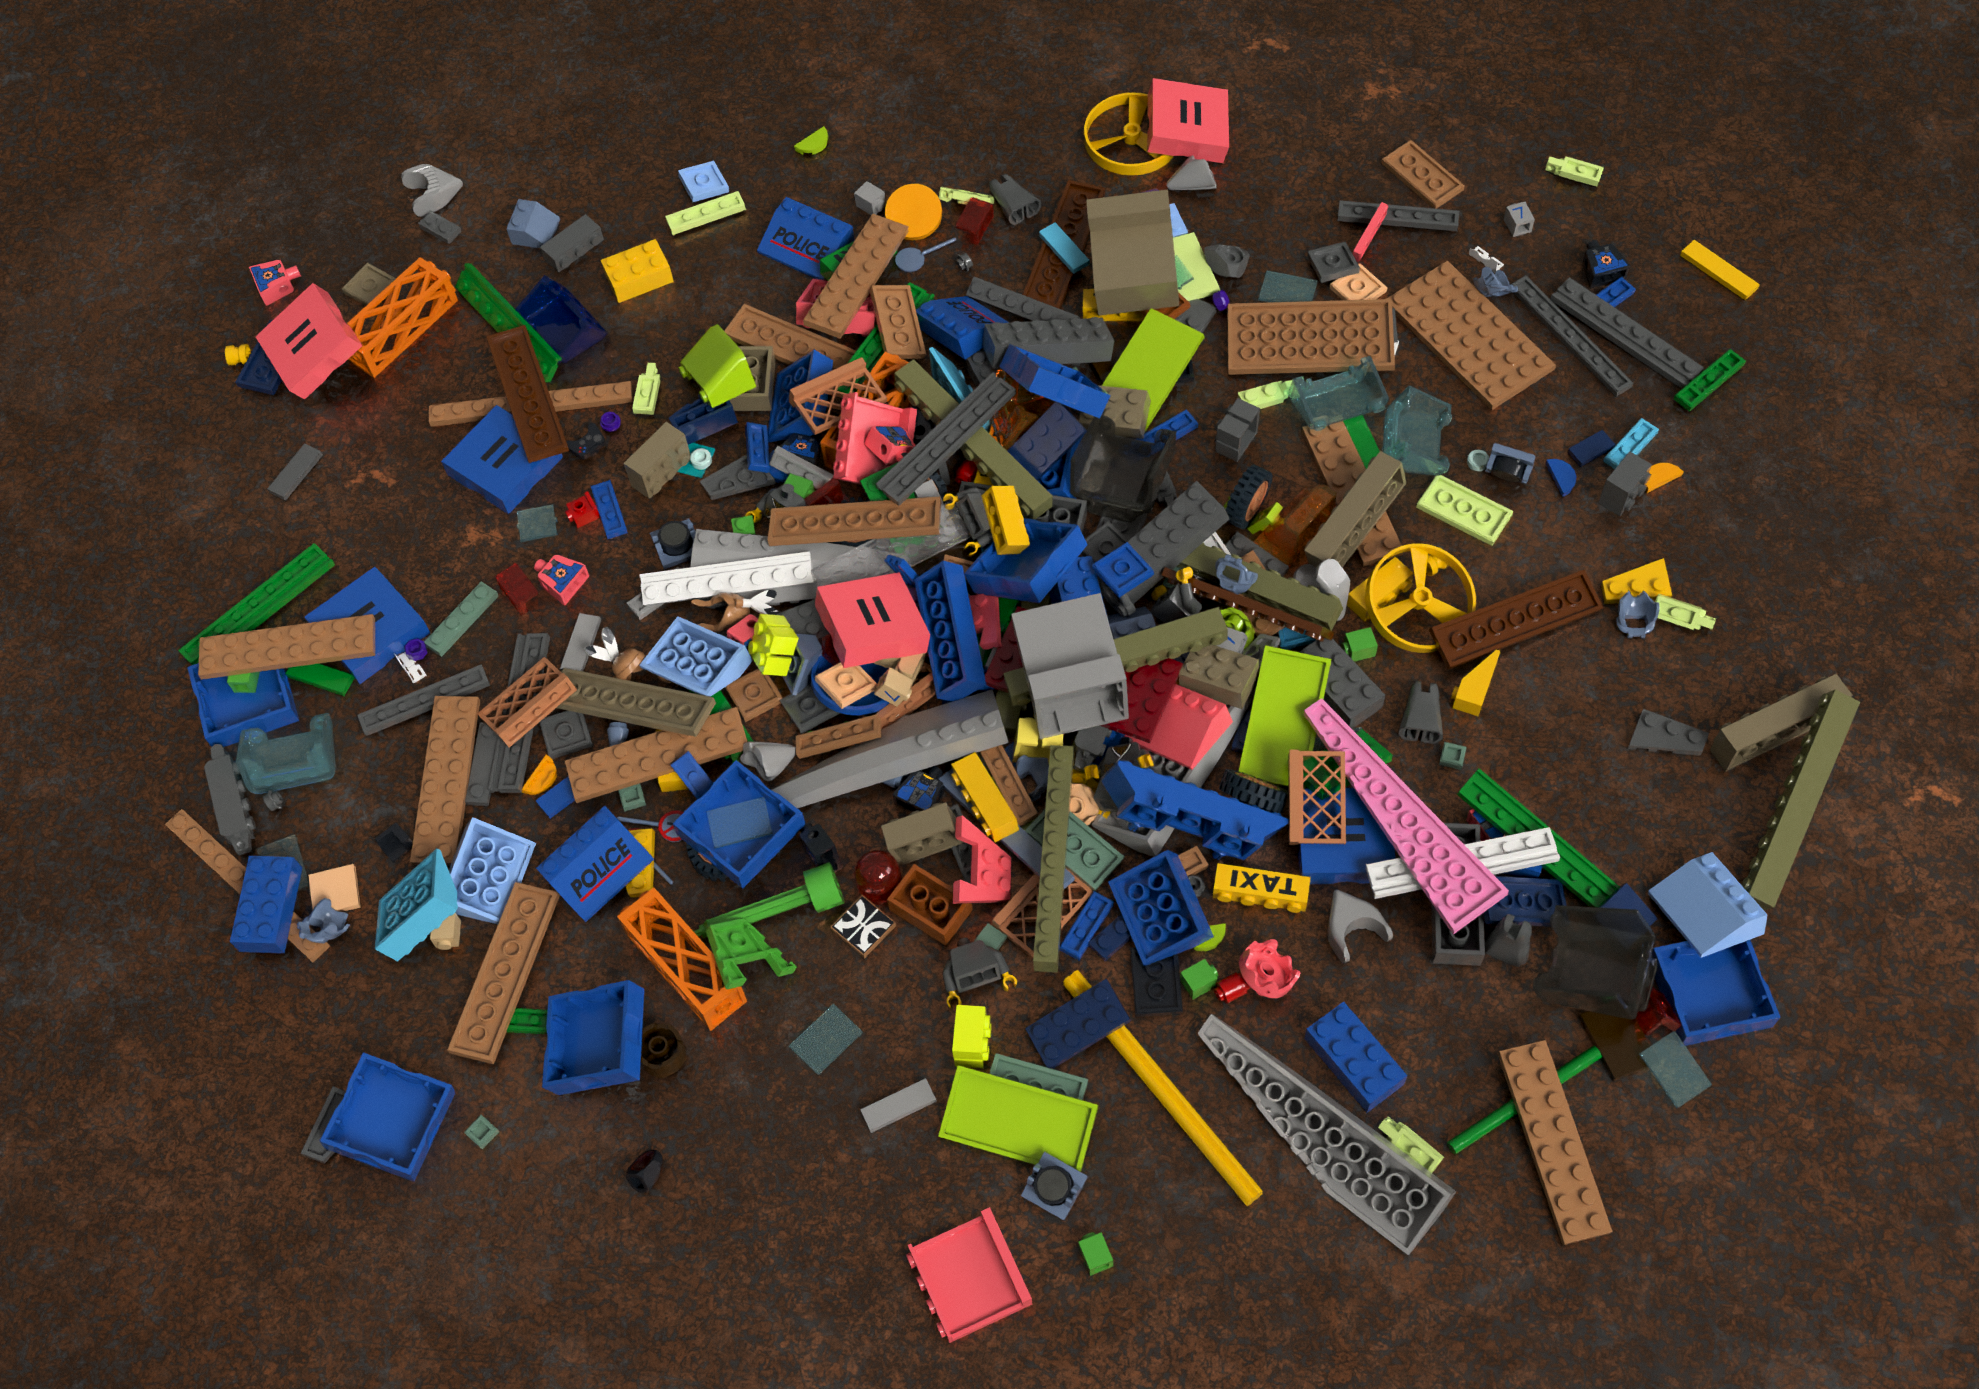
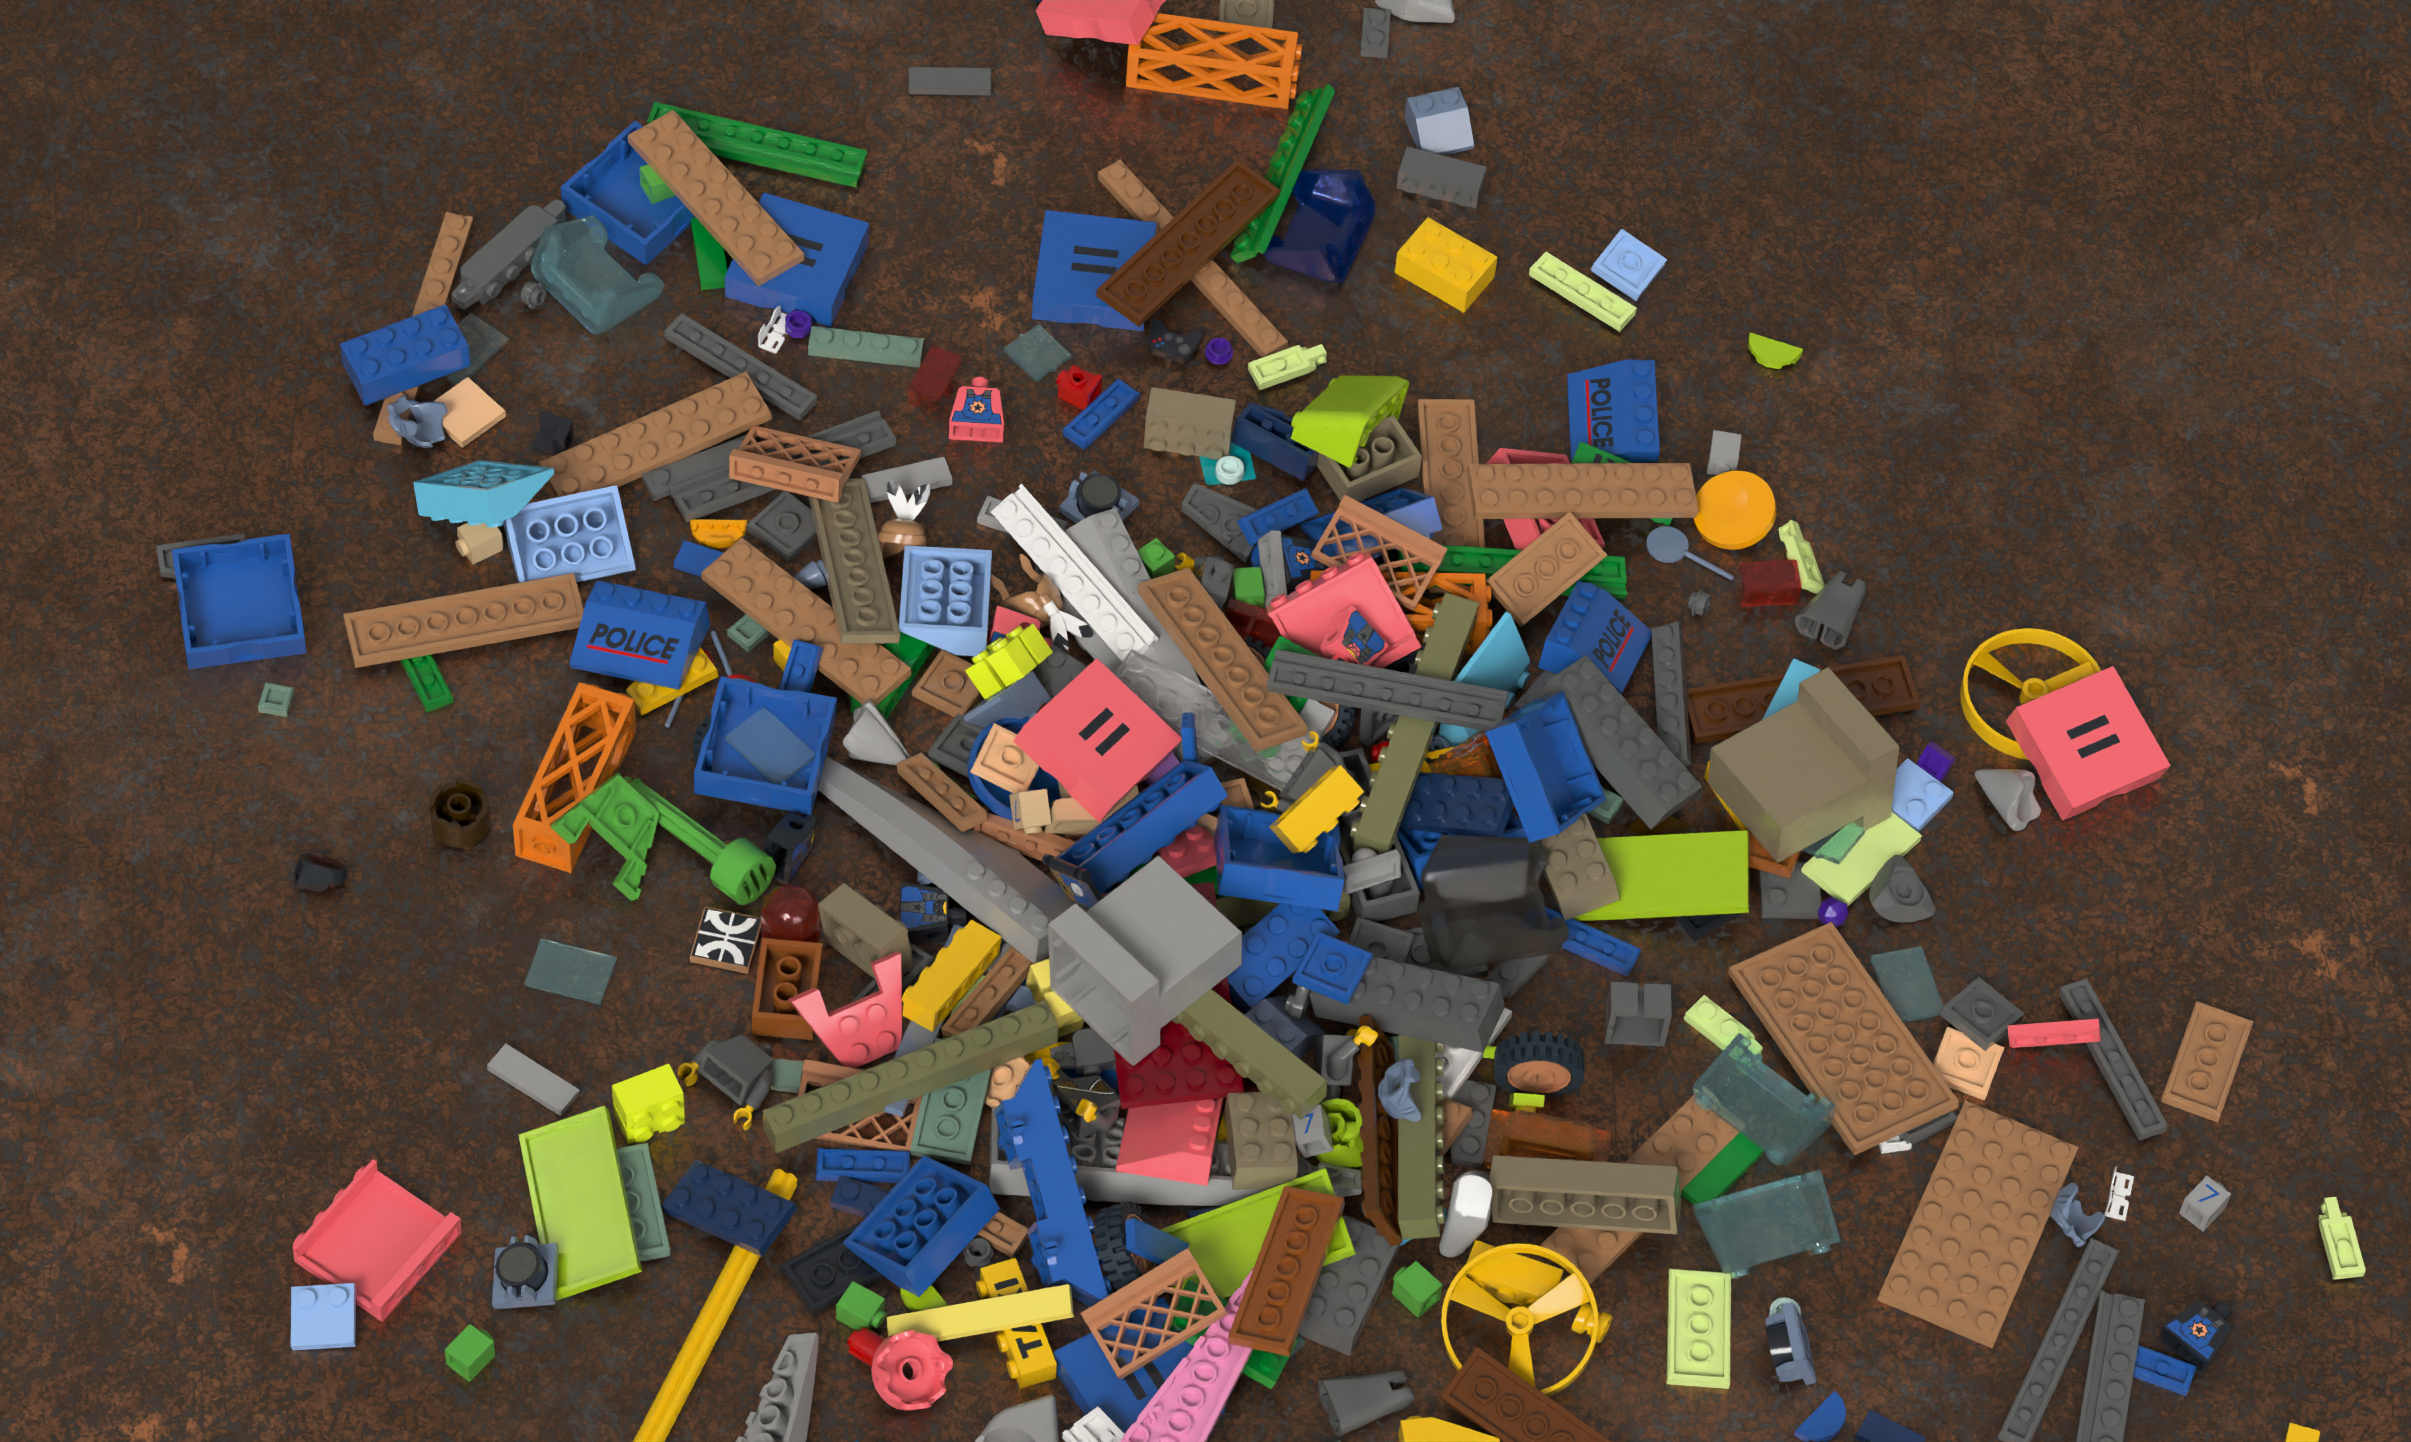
camera: 50 degrees right, 5 degrees down
blue tile [542,980,644,1095] -> none
none -> light blue plate [291,1283,356,1351]
none -> light yellow tile [887,1284,1074,1342]
none -> piece [1042,854,1103,908]
none -> blue tile [1125,1218,1189,1265]
none -> dark orange plate [1228,1186,1345,1357]
none -> light grey tile [1343,848,1401,894]

